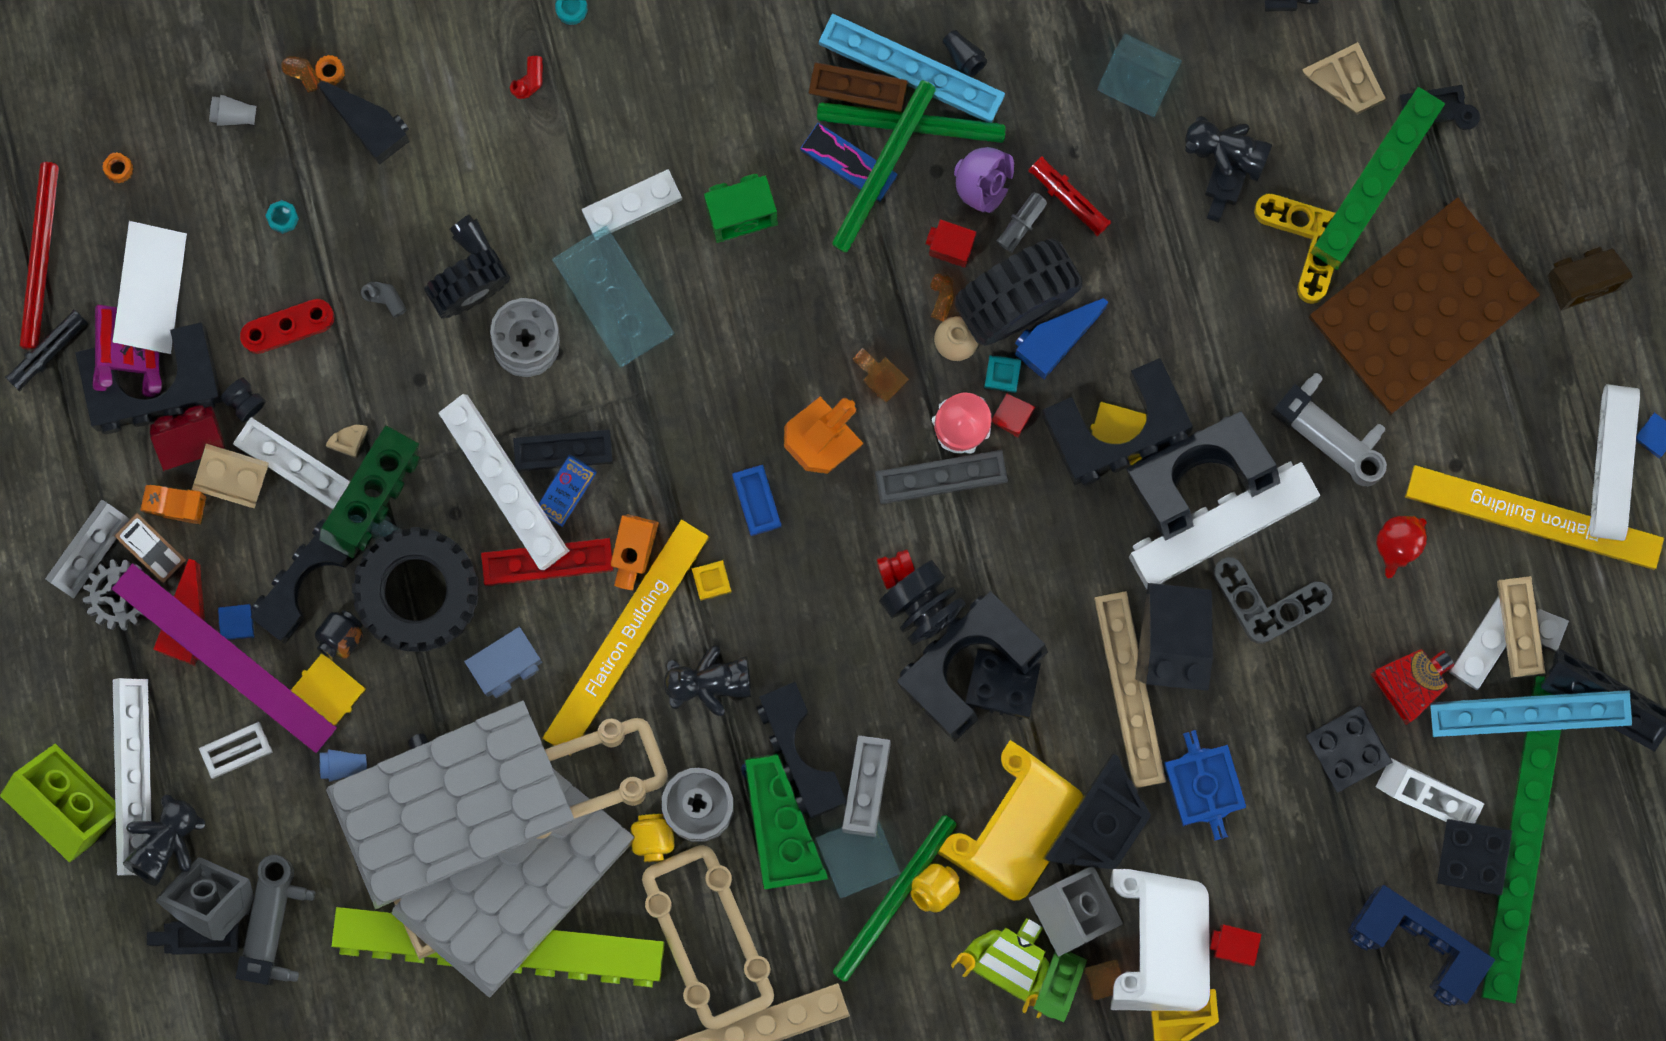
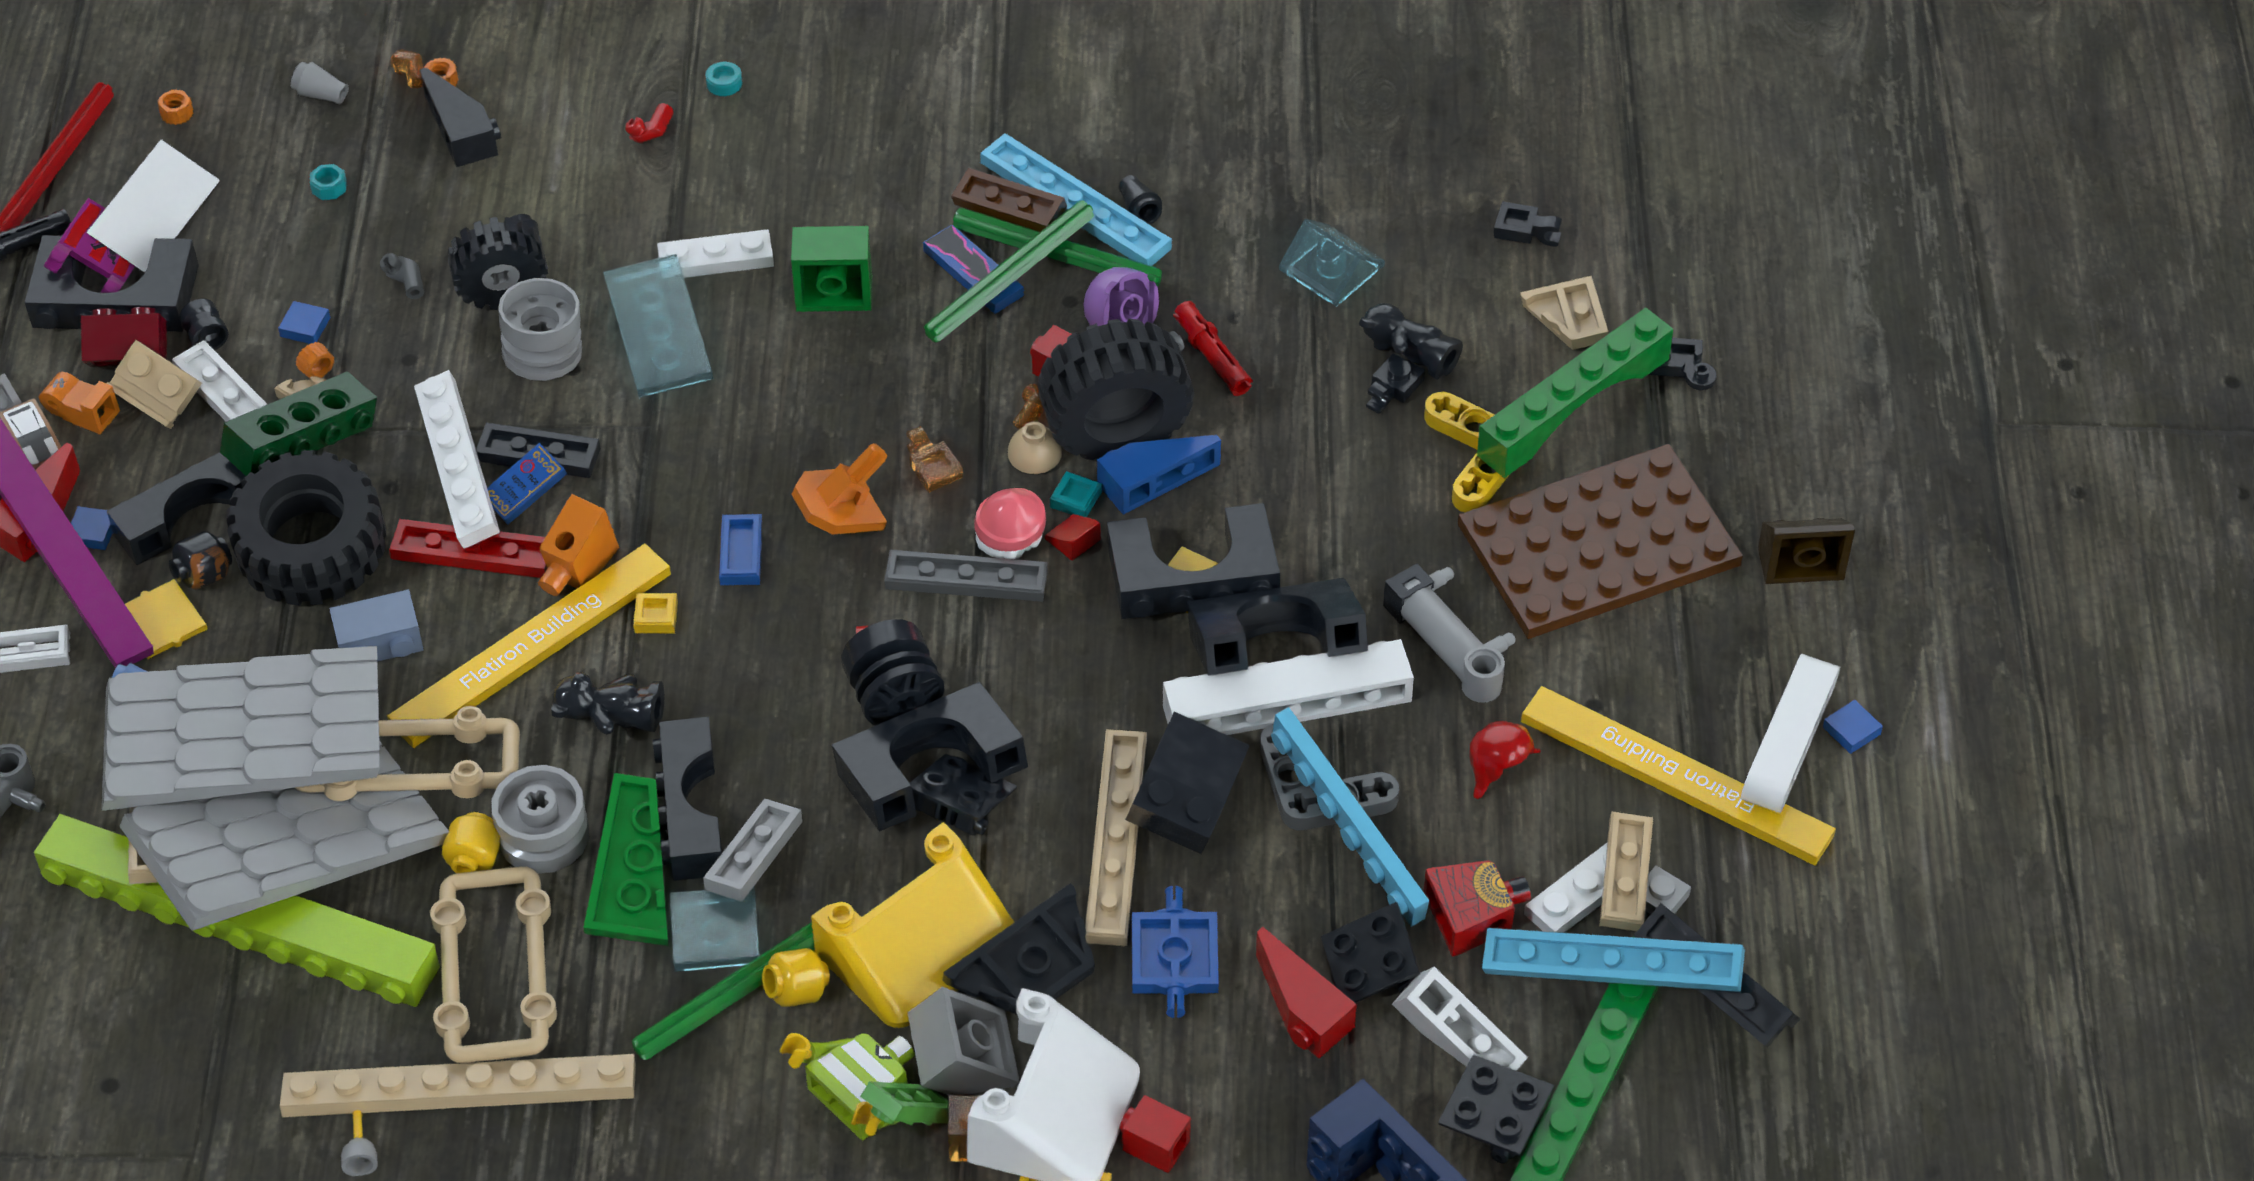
camera: 15 degrees right, 30 degrees down
red plate [240,299,335,354] -> none
none -> blue tile [278,301,330,344]
none -> orange axle [296,342,335,378]
none -> red slope [1256,927,1357,1058]
none -> medium azure plate [1271,707,1429,927]

